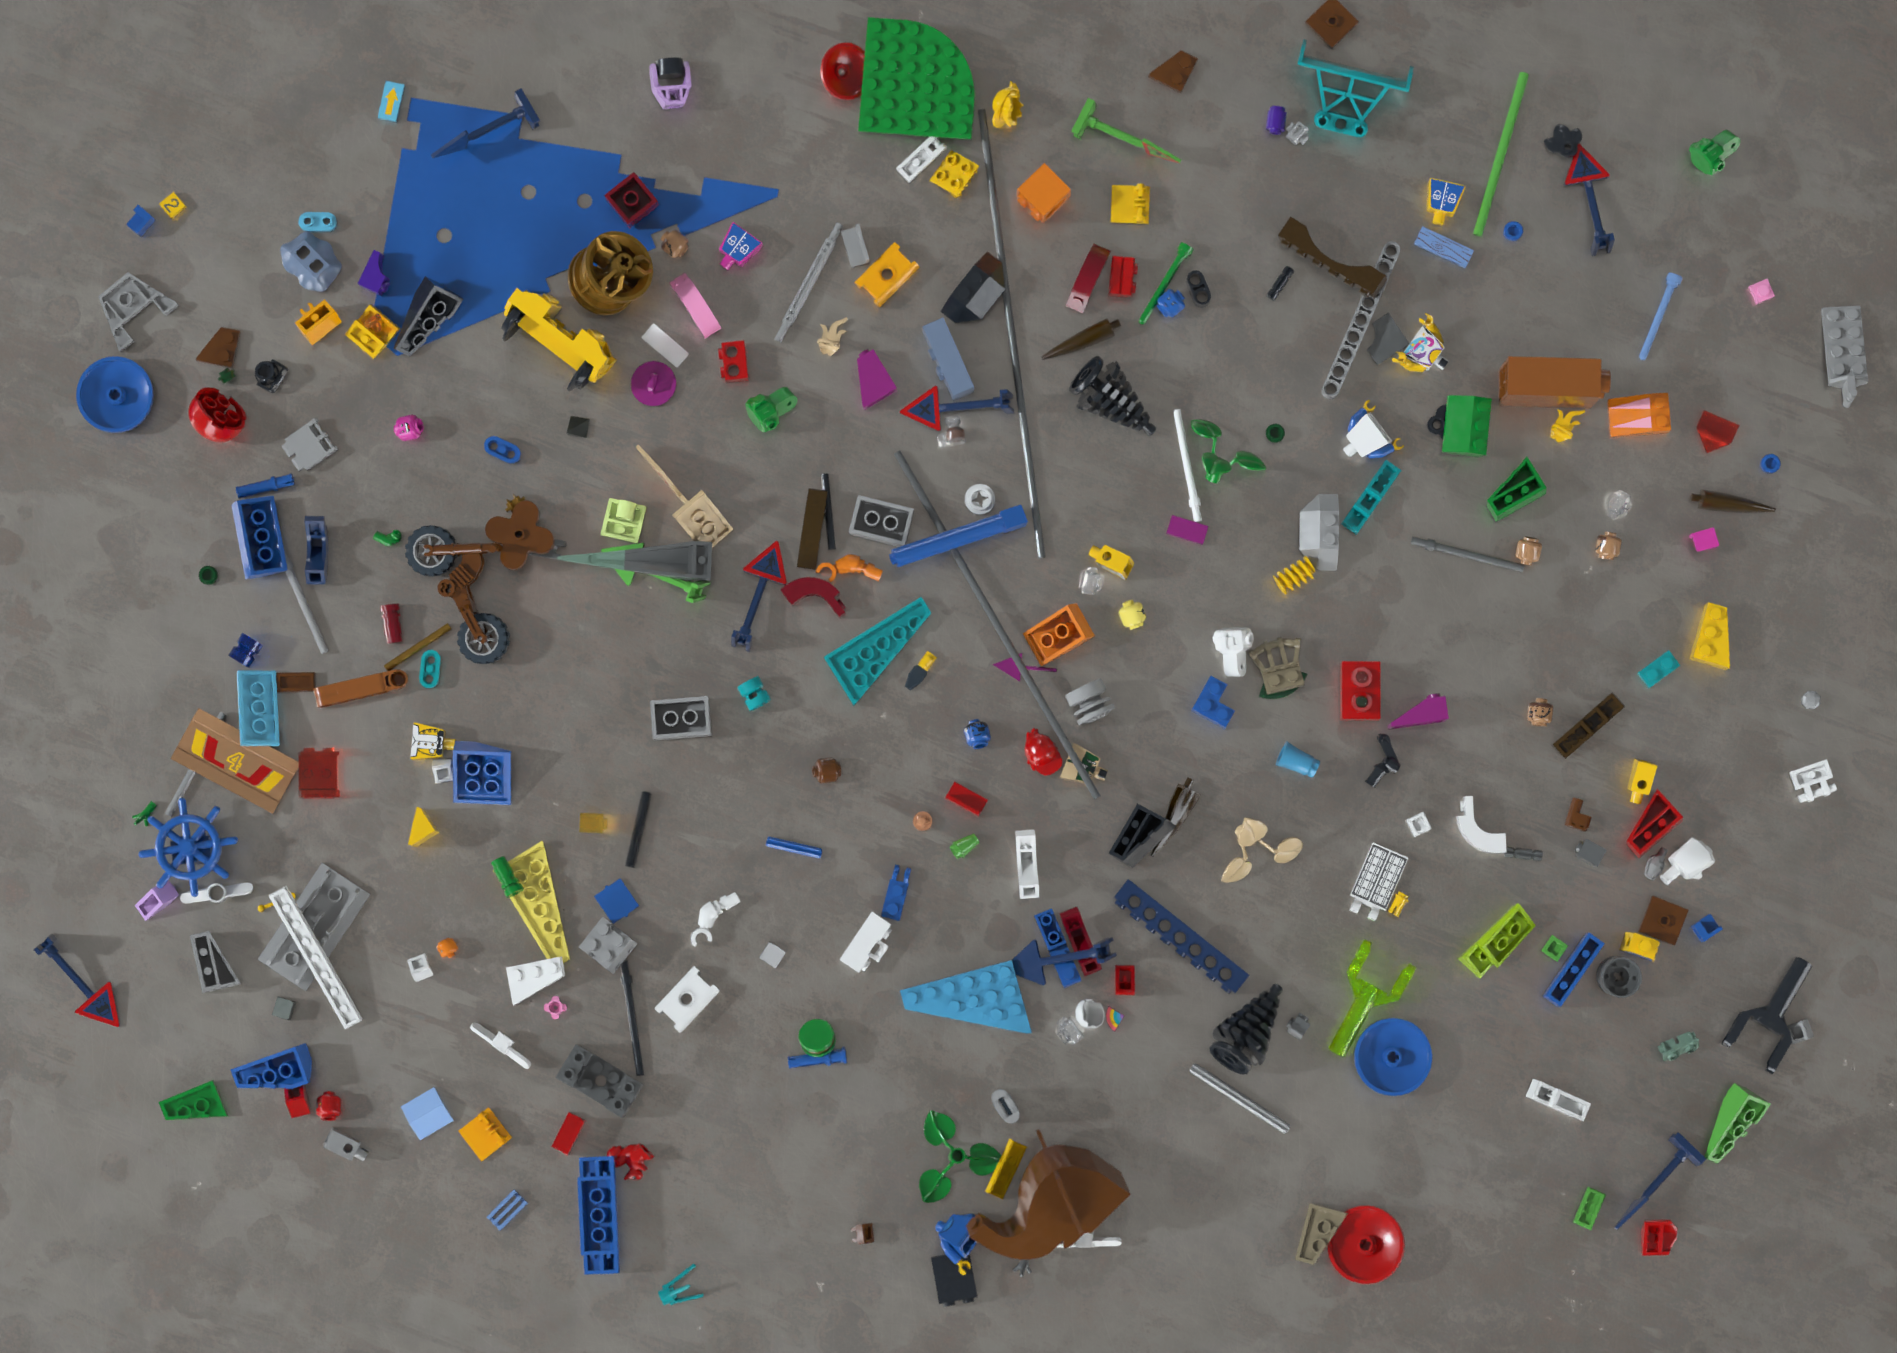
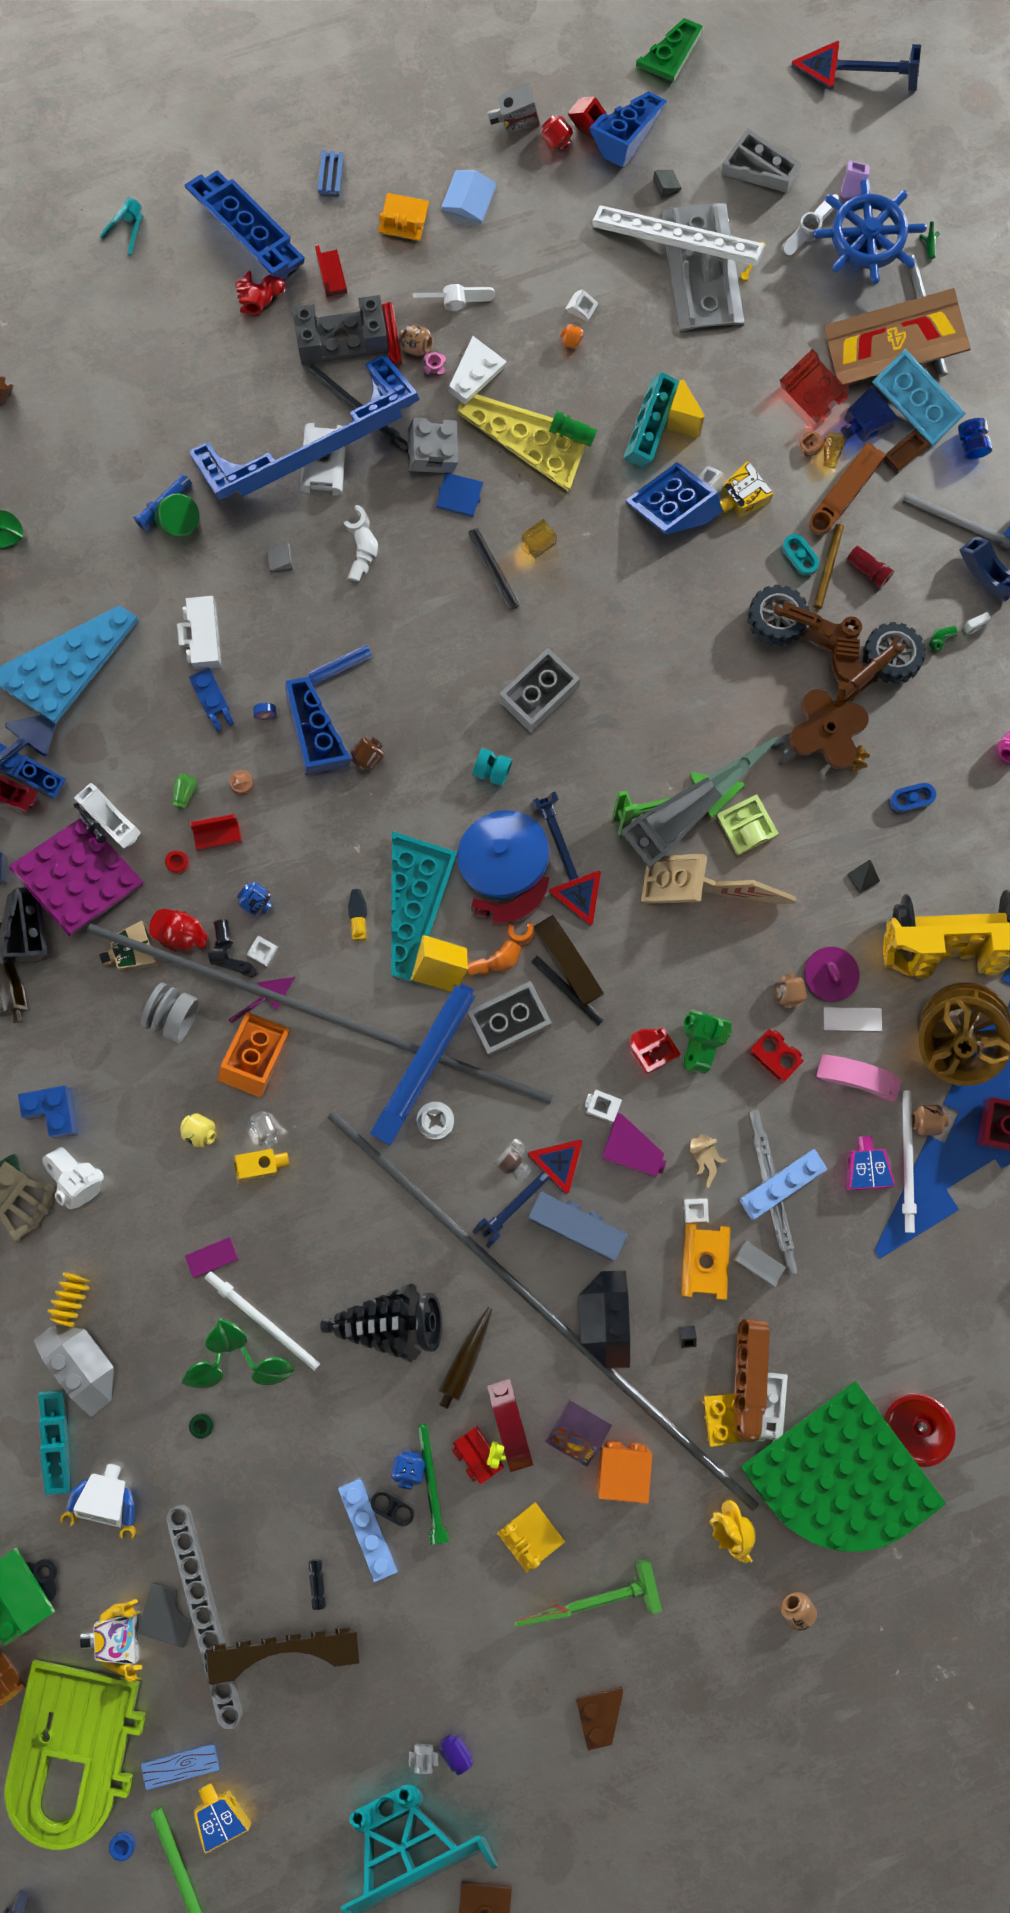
camera: 135 degrees right, 5 degrees down
none -> lime door [4,1659,146,1850]
none -> magenta plate [9,818,143,937]
none -> black piece [74,802,107,844]
none -> red tile [165,850,189,874]
none -> blue piece [189,354,420,500]
none -> black pin [208,919,257,977]
none -> white tile [246,936,279,968]
none -> blue tile [253,703,276,720]
none -> blue wedge [285,677,351,775]
none -> light blue plate [338,1478,398,1582]
none -> red axle [382,302,402,366]
none -> medium nougat head [399,324,433,356]
none -> yellow slope [411,935,468,992]
none -> blue dish [457,810,550,899]
none -> neon yellow piece [487,1441,506,1469]
none -> clear purple slope [545,1399,612,1467]
none -> white brick [584,1090,622,1124]
none -> teal brick [623,372,679,468]
none -> red slope [629,1028,681,1074]
none -> black piece [678,1325,697,1348]
none -> white tile [683,1199,709,1224]
none -> dark orange piece [734,1319,770,1442]
none -> light blue plate [739,1149,827,1220]
none -> medium nougat head [774,973,807,1008]
none -> medium nougat head [781,1592,817,1631]
none -> nougat tile [800,432,824,456]
none -> clear yellow cone [823,433,846,468]
none -> clear blue torso [841,386,898,442]
none -> white bar [902,1090,917,1233]
none -> white tile [962,612,991,636]

